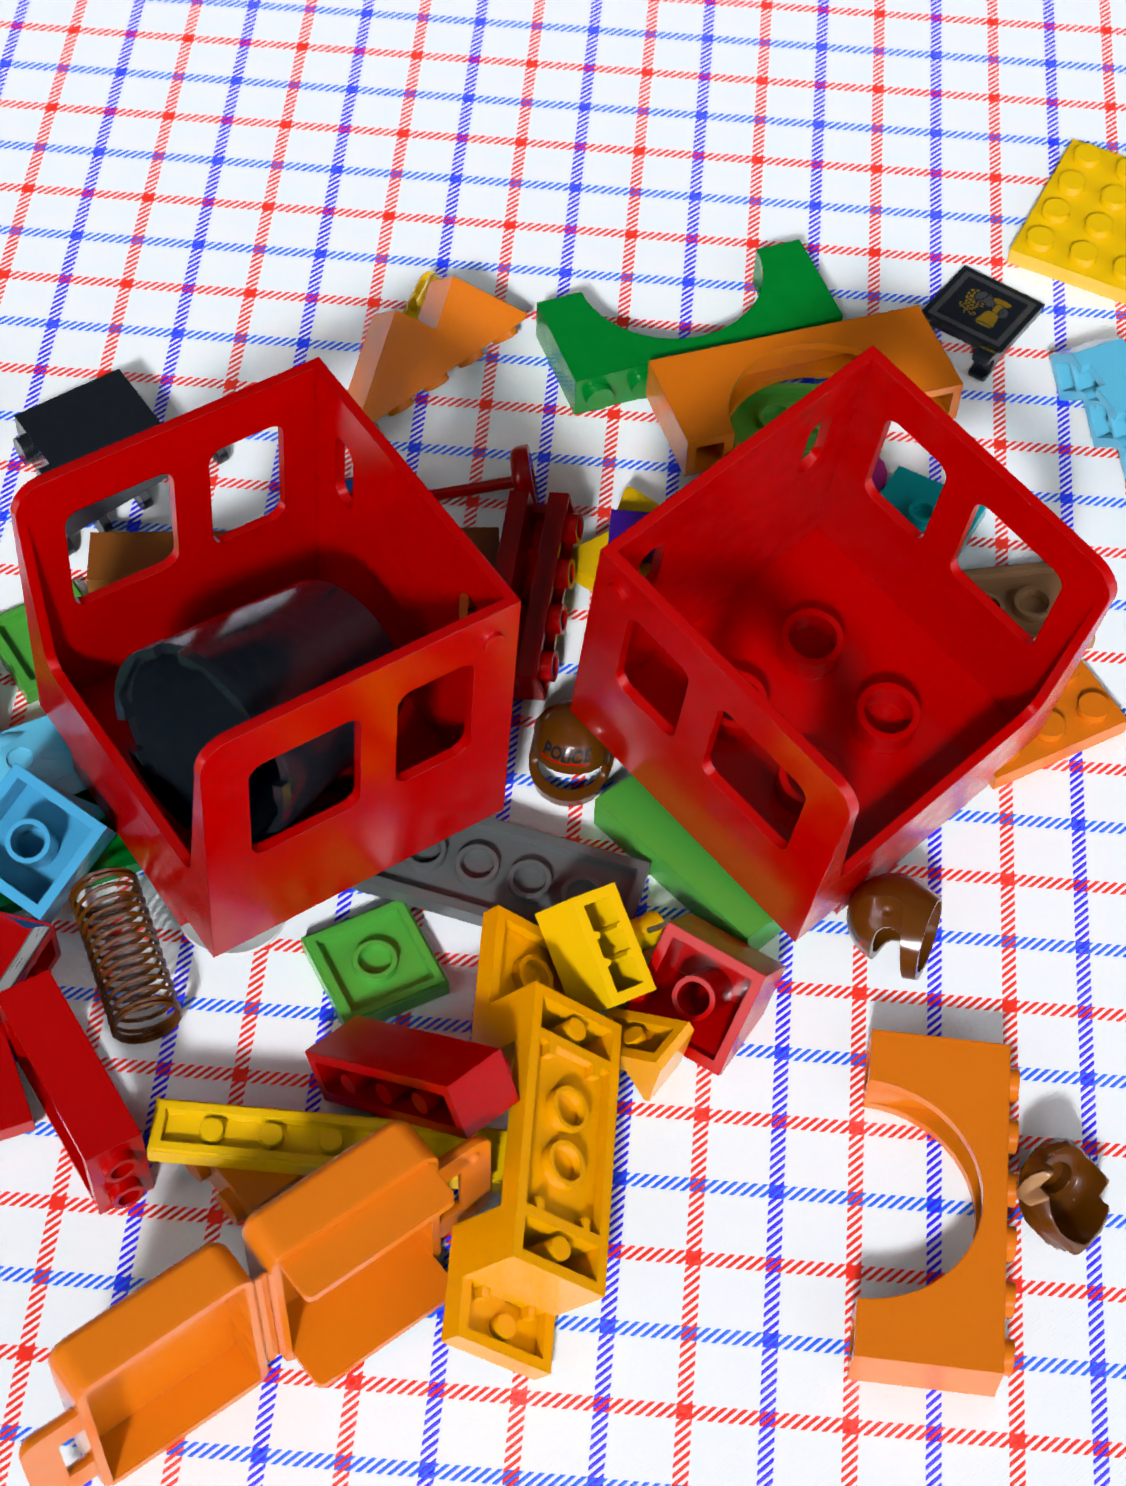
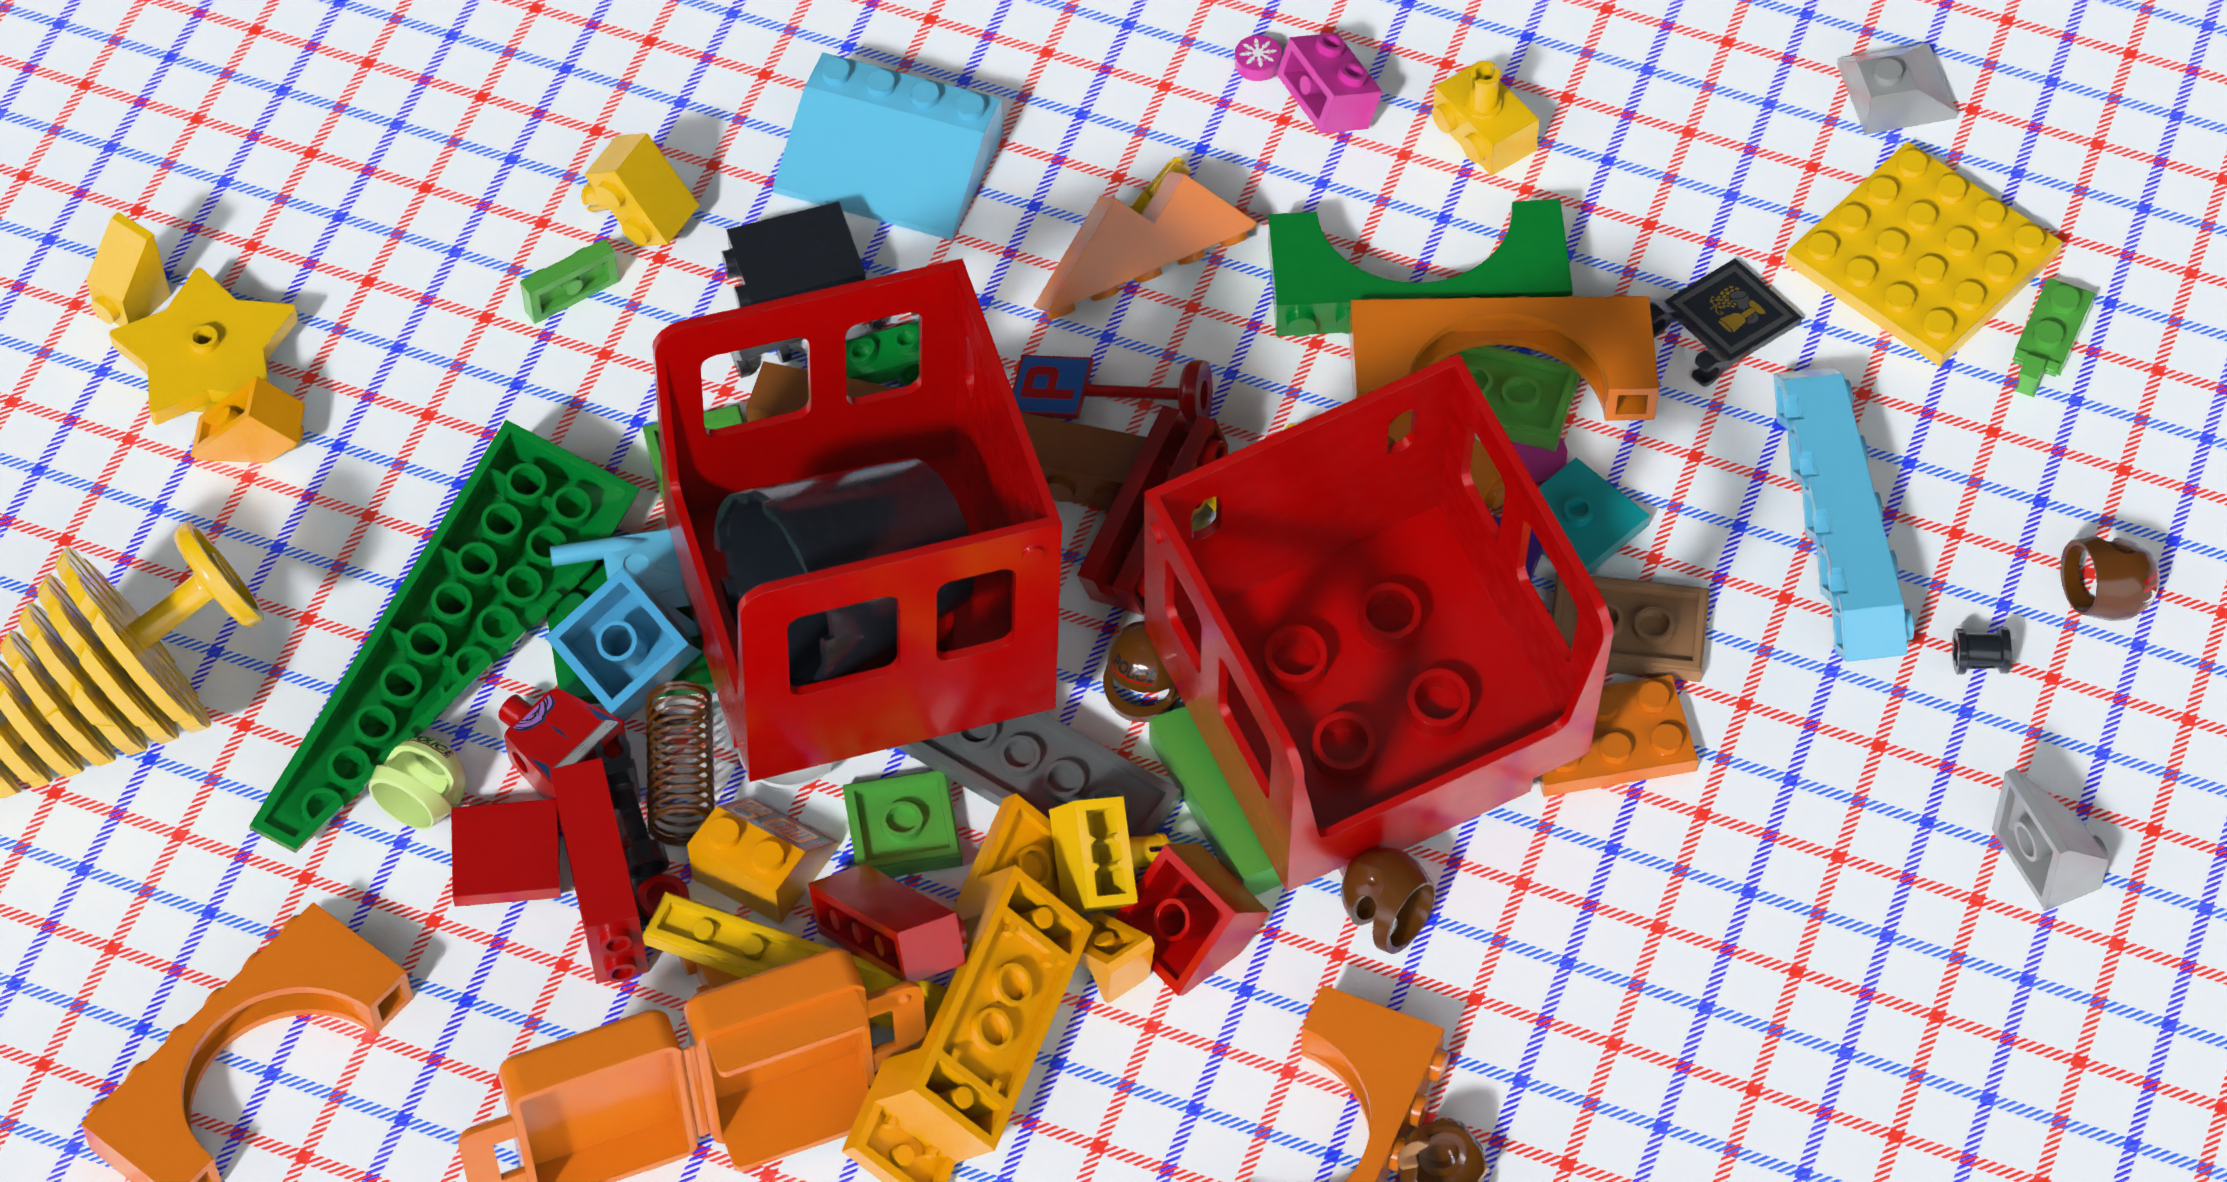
camera: 20 degrees right, 0 degrees up
none -> black bar [595,734,670,880]
none -> red tile [636,874,690,925]
none -> light orange slope [687,796,839,925]
none -> medium azure slope [773,52,1003,241]
none -> green plate [845,321,919,386]
none -> dark pink tile [1235,35,1282,81]
none -> dark pink brick [1276,33,1382,134]
none -> yellow brick [1432,61,1539,176]
none -> light grey slope [1837,43,1958,135]

